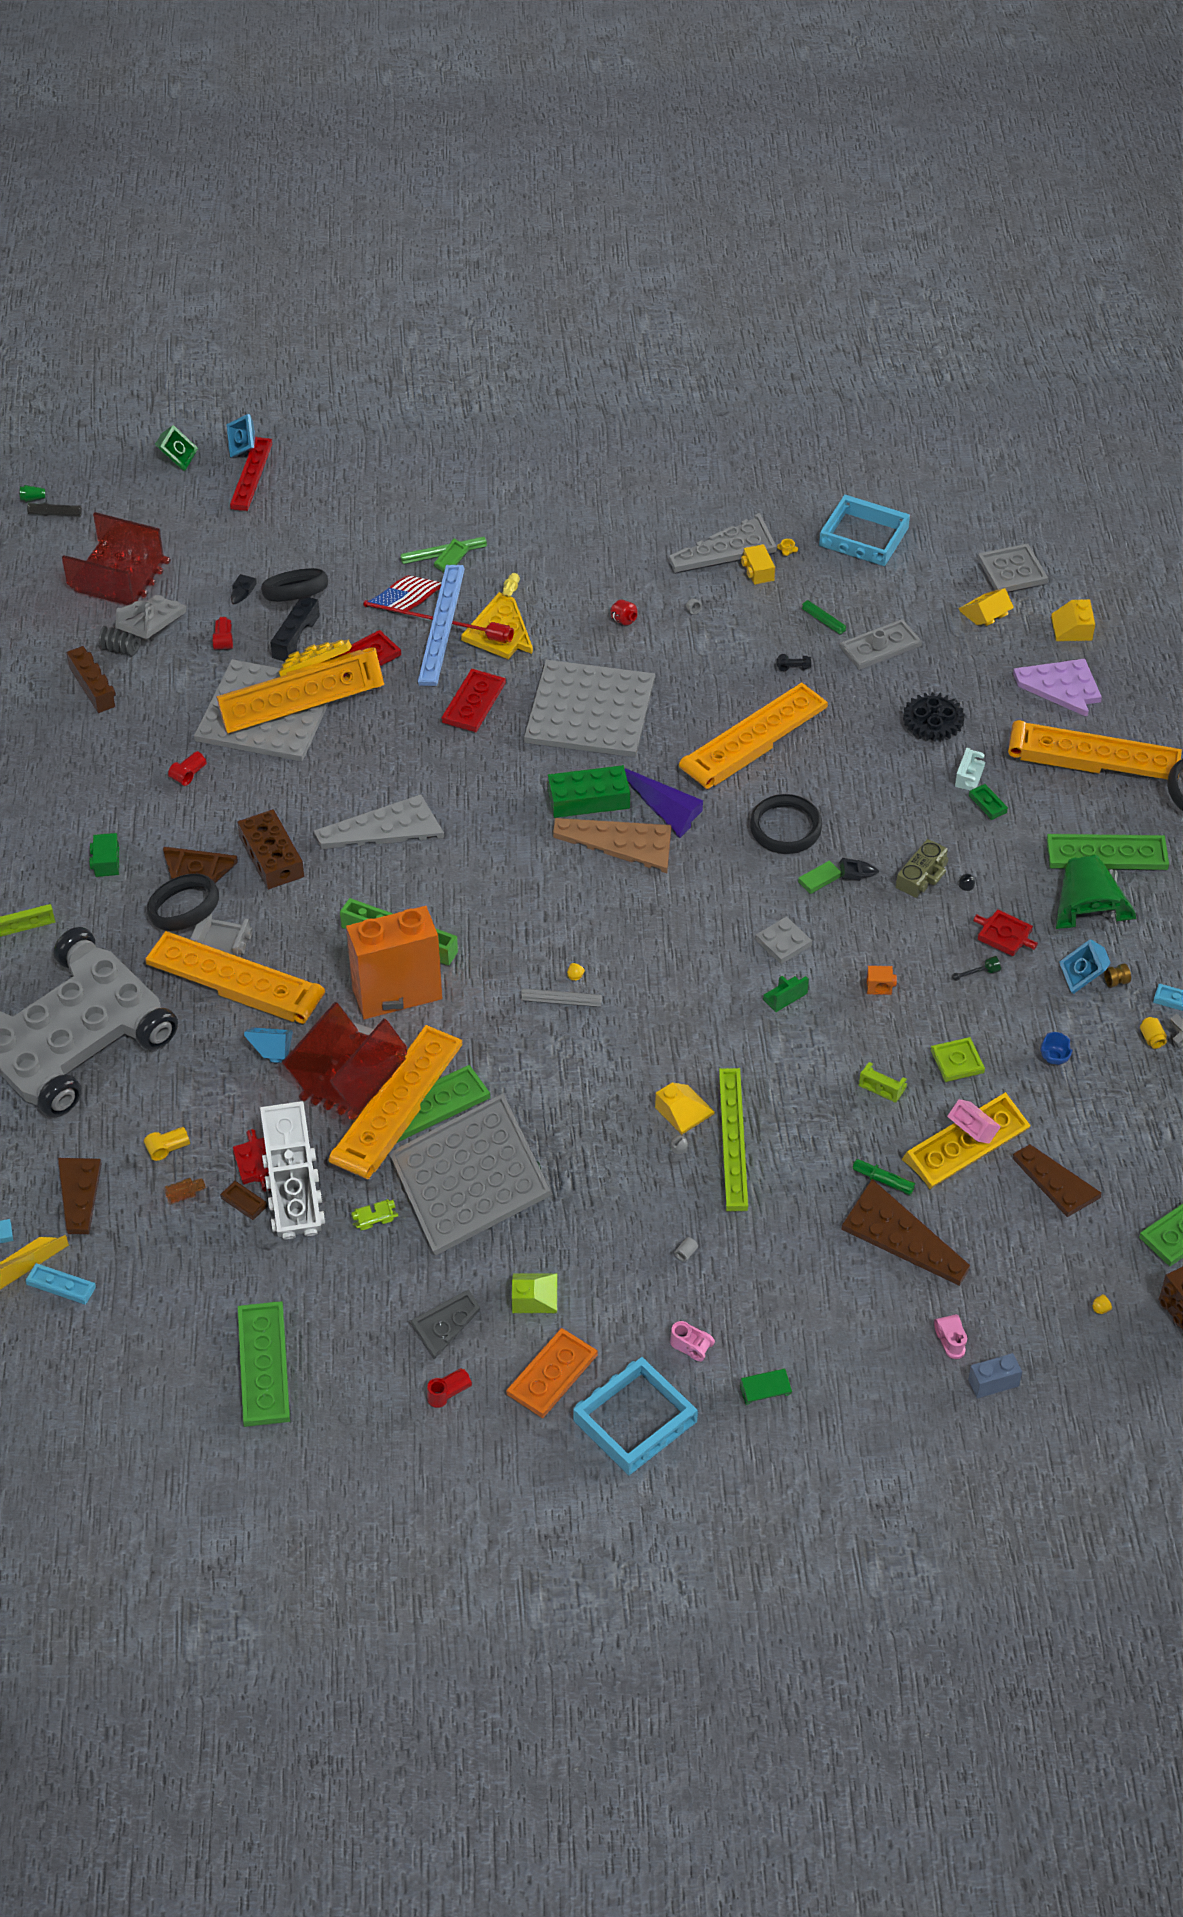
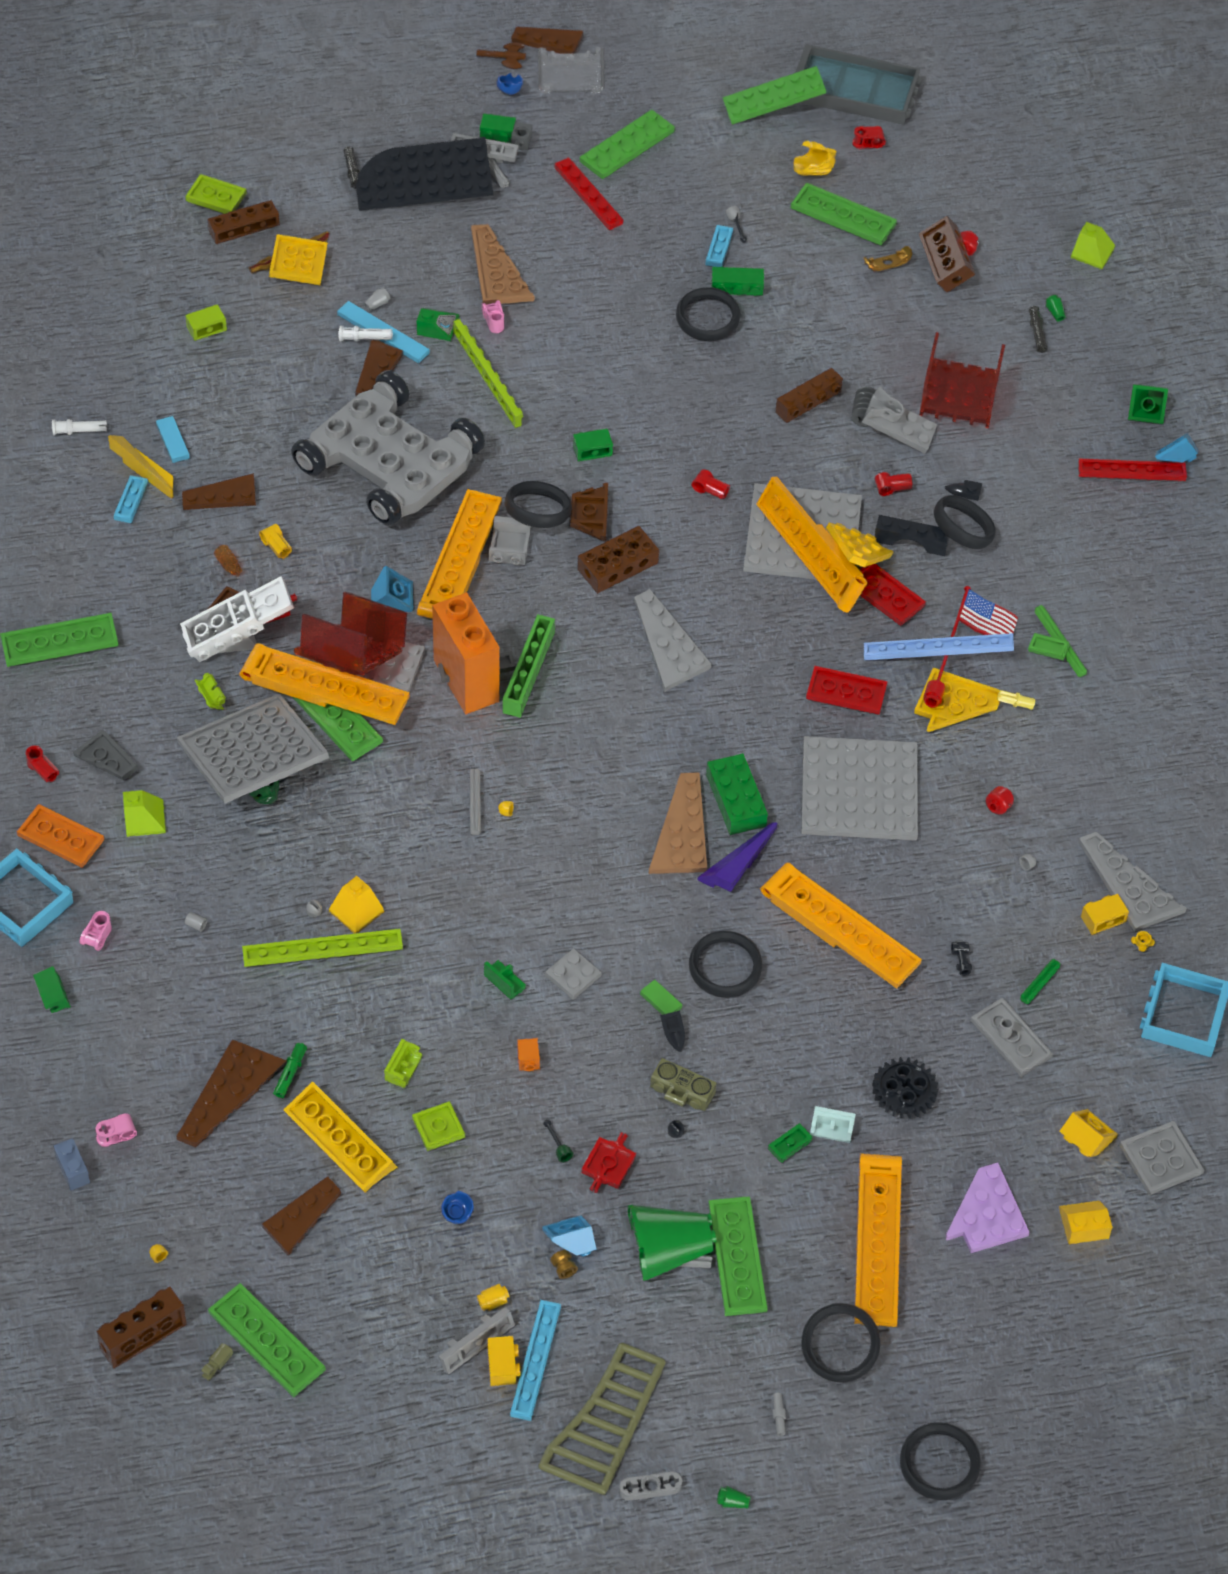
camera: 80 degrees right, 5 degrees up
bright pink panel [947,1099,1001,1144] -> none

